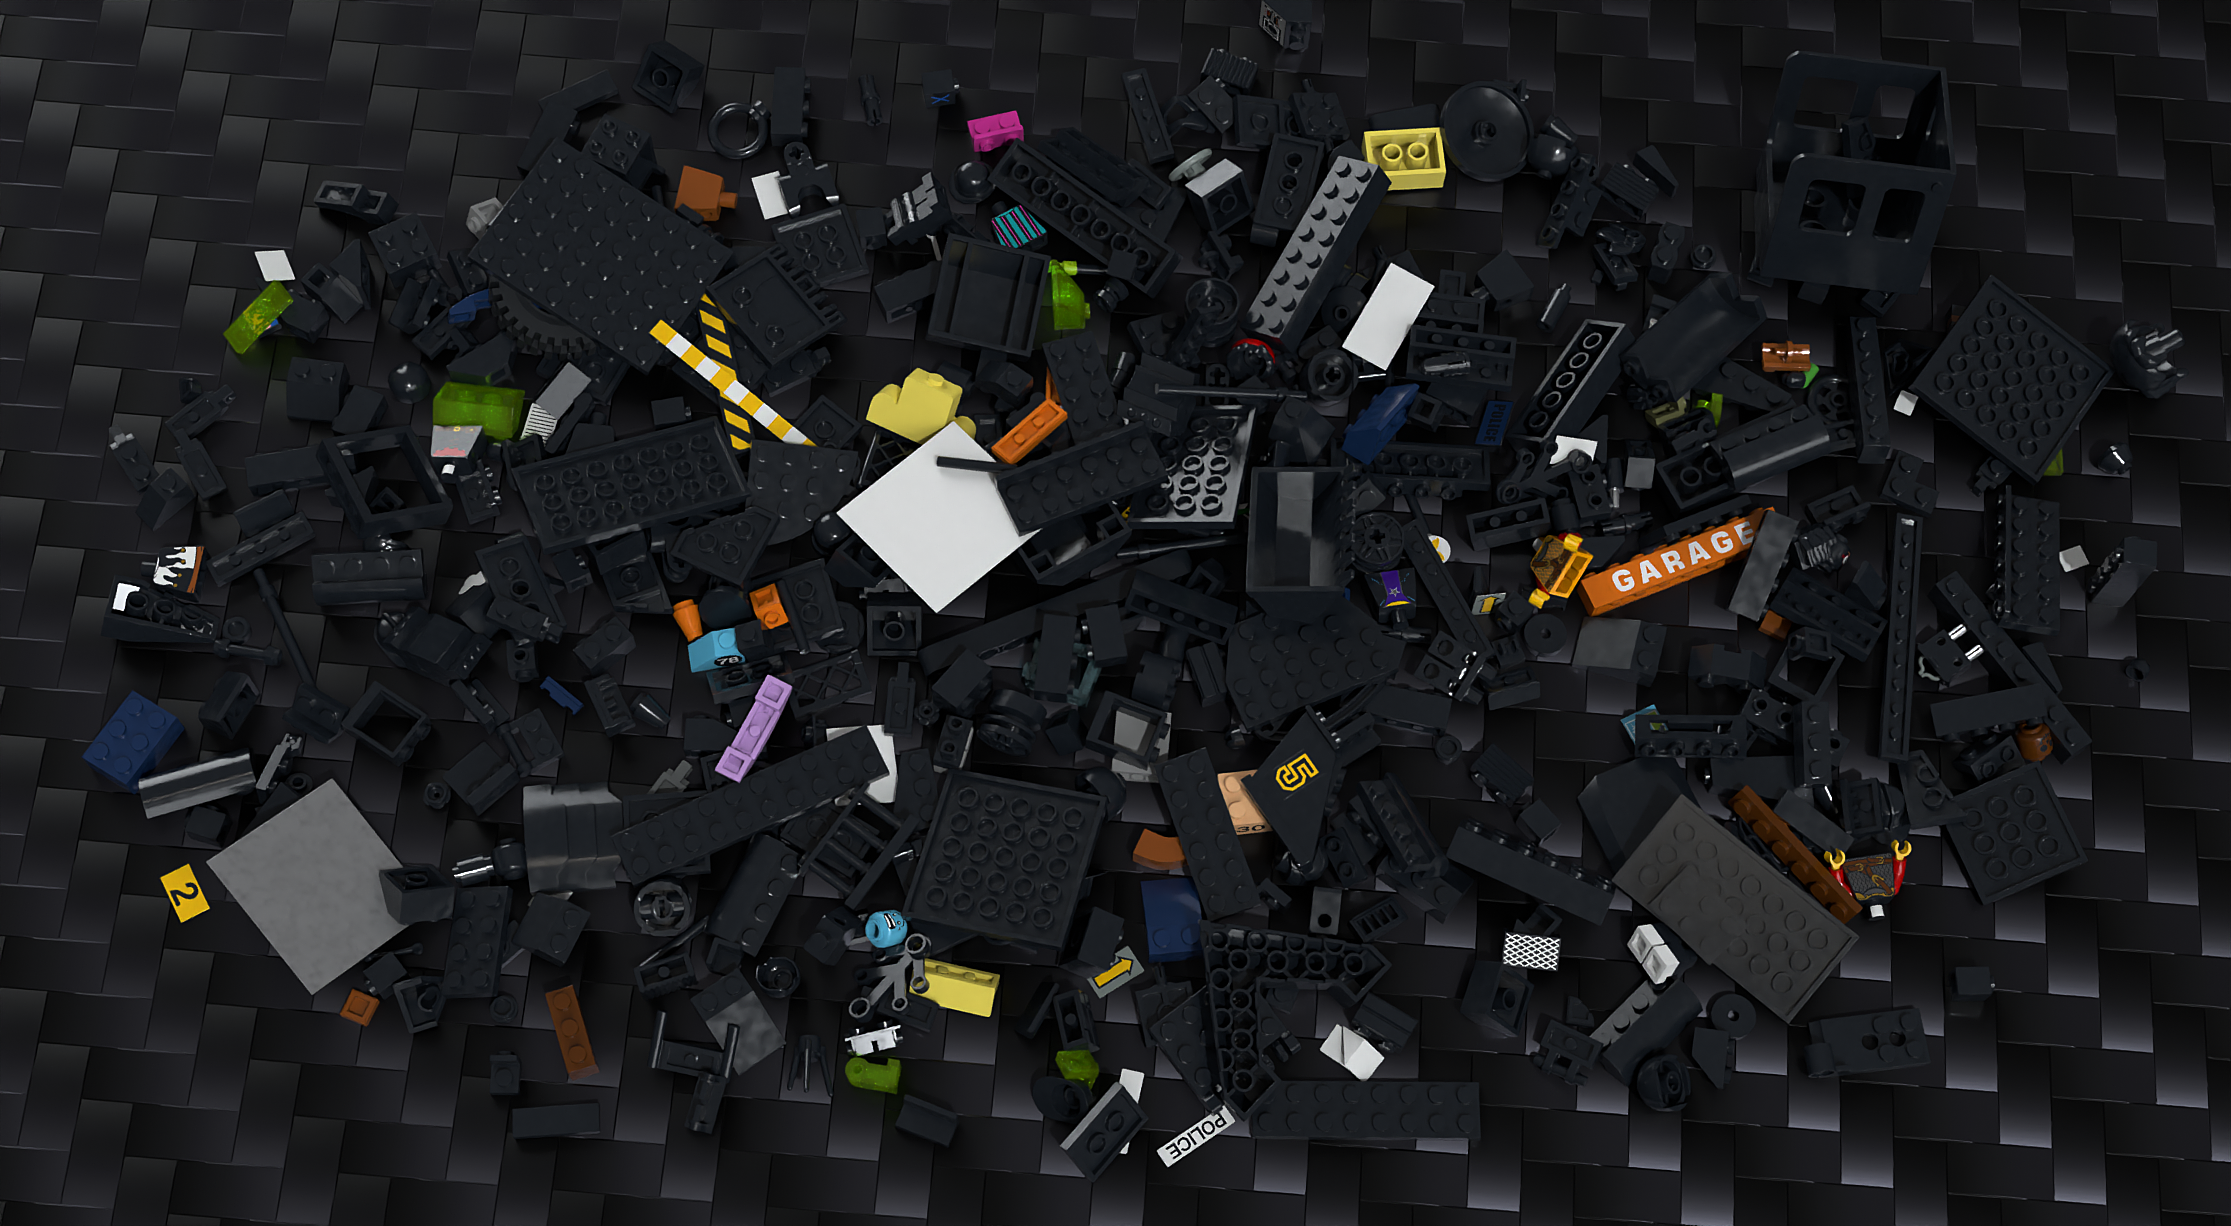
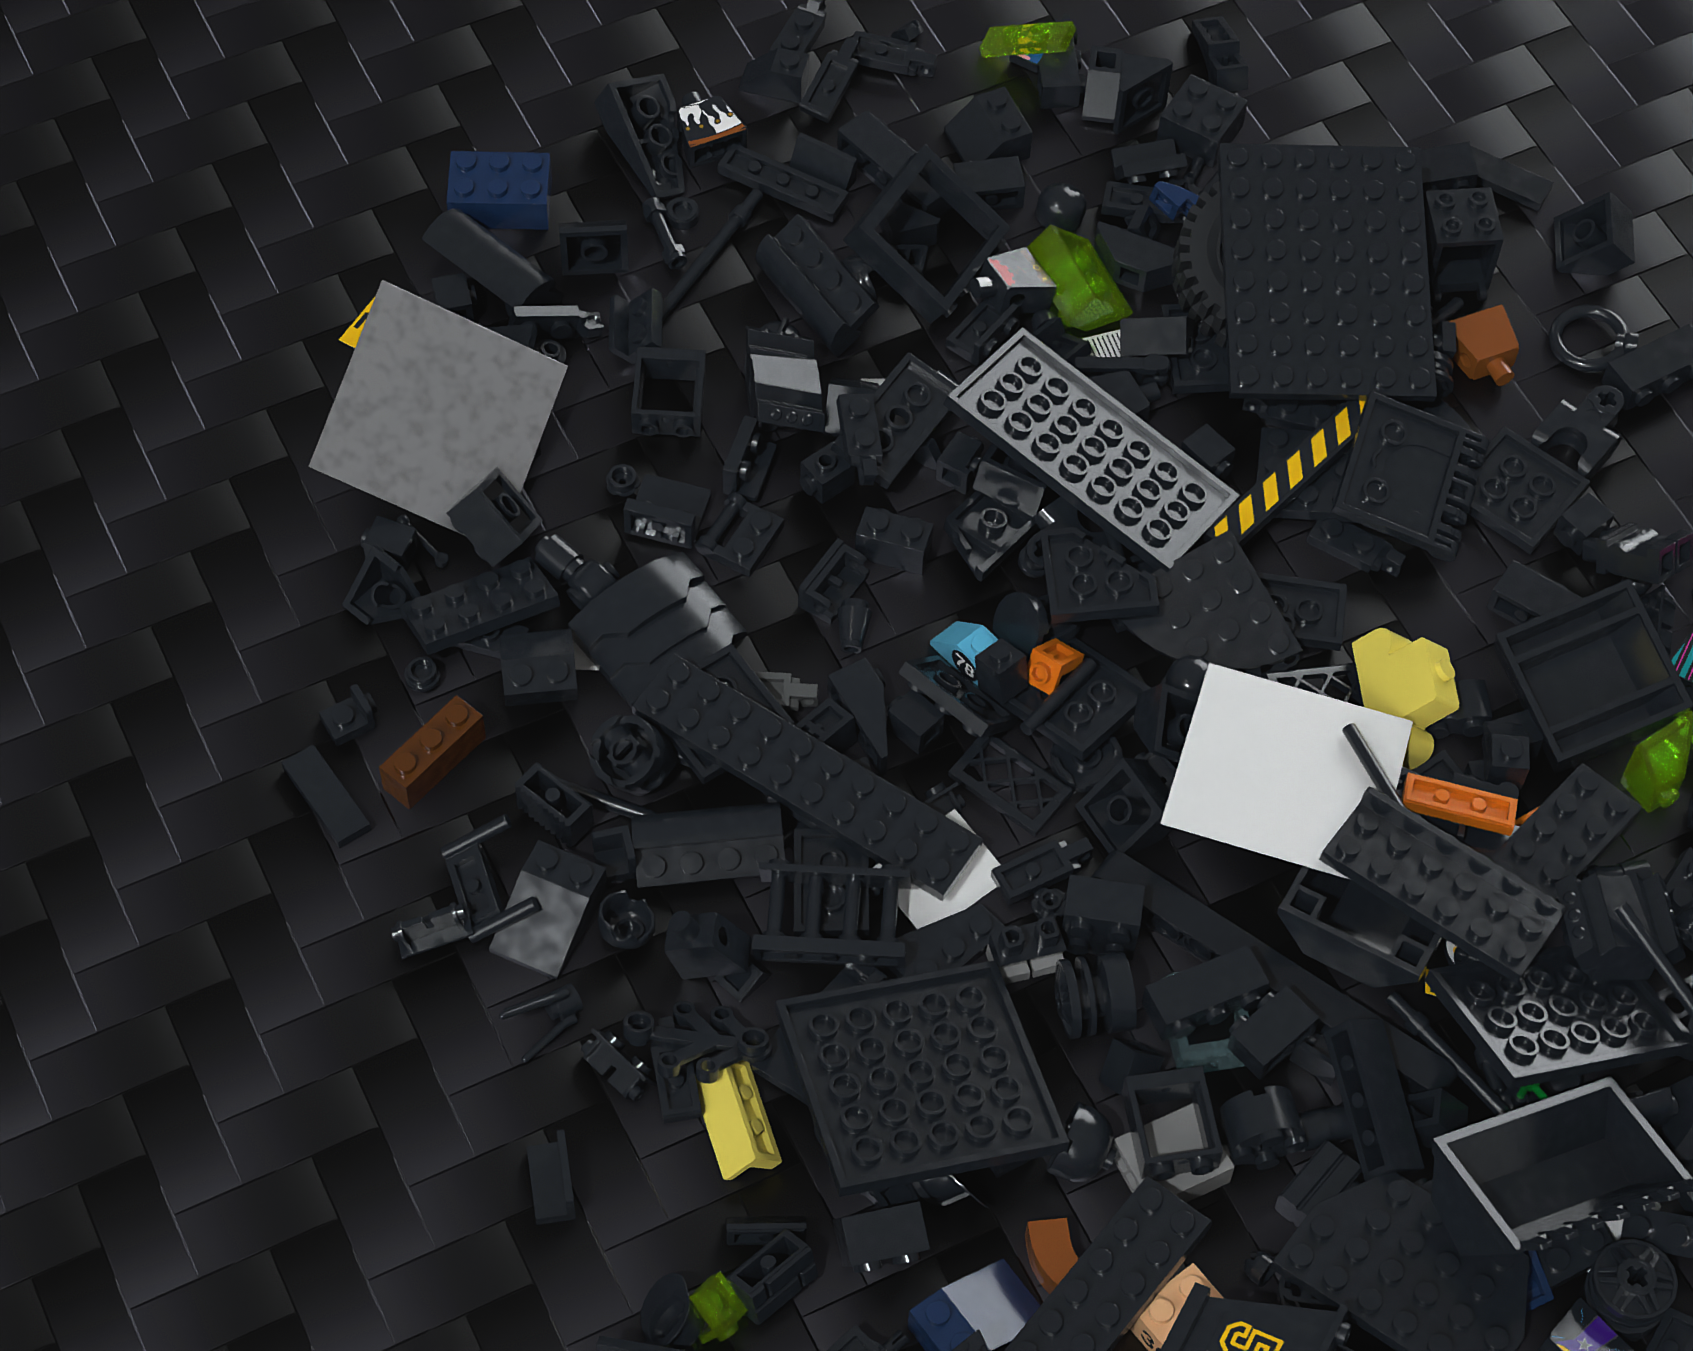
camera: 60 degrees right, 10 degrees down
white sticker [255,250,295,281] -> none
dark orange tile [340,989,380,1027] -> none
dark blue piece [539,676,583,715] -> none
sticker [649,320,818,447] -> none
orange cone [672,599,704,642] -> none
lavender slope [715,675,793,783] -> none
white sticker [751,171,788,219] -> none
clear neon green leg [845,1058,902,1094] -> none
medium azure head [865,910,907,948] -> none
sticker [1087,946,1144,998] -> none

